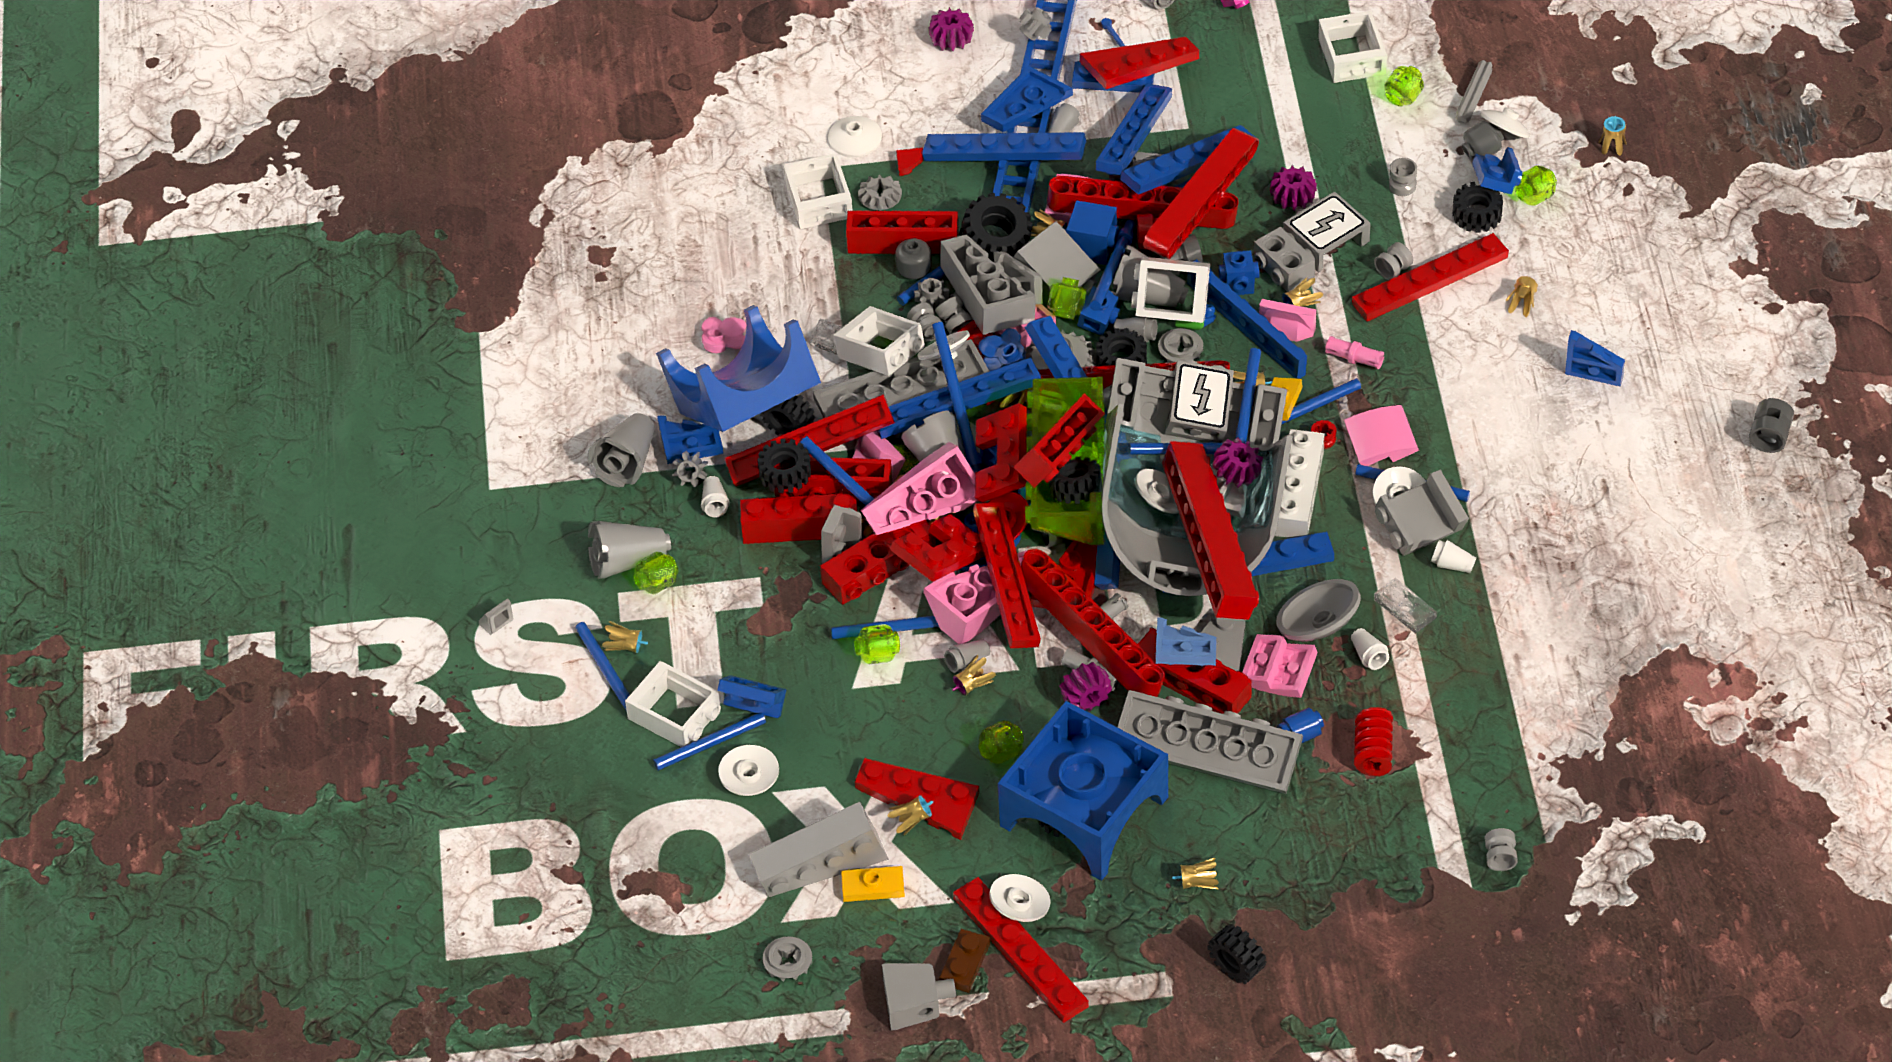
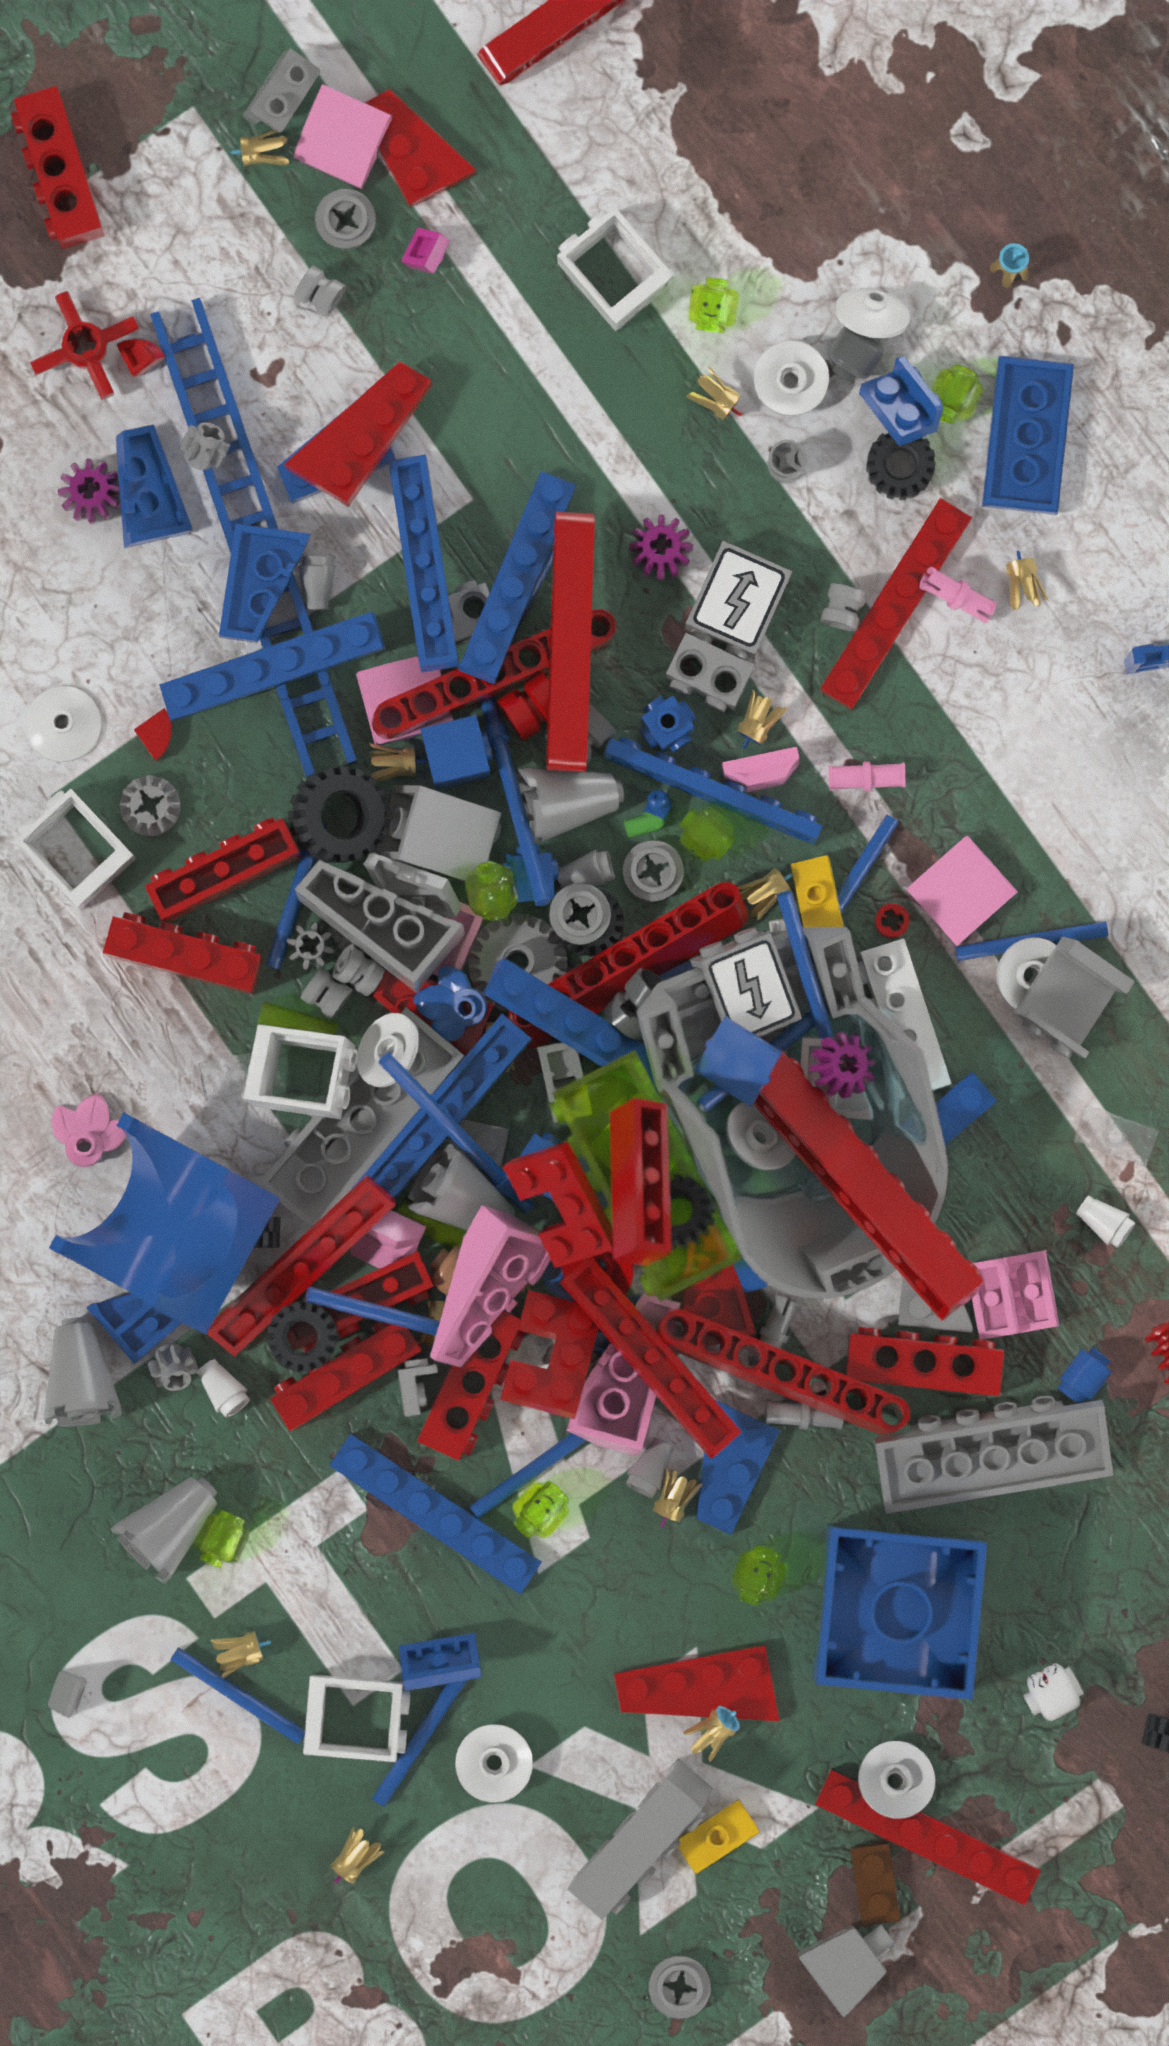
camera: 30 degrees left, 35 degrees up
dark grey head [895,238,932,280] -> none
magenta gear [1059,662,1112,712] -> none
blue hinge [1101,18,1125,47] -> none
white window [1131,257,1210,323] -> none
medium blue wing [1156,617,1217,666] -> none
pearl gold piece [1172,858,1219,890] -> none
light grey dish [1276,579,1361,642] -> none
white cone [1431,540,1477,573] -> none
light grey axle [1456,60,1493,123] -> none
none -> red brick [103,912,264,995]
none -> blue wing [116,424,193,549]
none -> blue plate [329,1434,542,1595]
none -> pearl gold piece [330,1827,384,1884]
none -> light grey gear [549,883,611,945]
none -> clear neon green head [679,805,736,862]
none -> pearl gold piece [686,366,742,421]
none -> blue piece [694,1016,783,1106]
none -> blue wing [696,1400,780,1535]
none -> white dish [753,341,829,416]
none -> bright pink pin [920,567,997,623]
none -> blue plate [981,356,1074,515]
none -> white head [1023,1663,1084,1721]

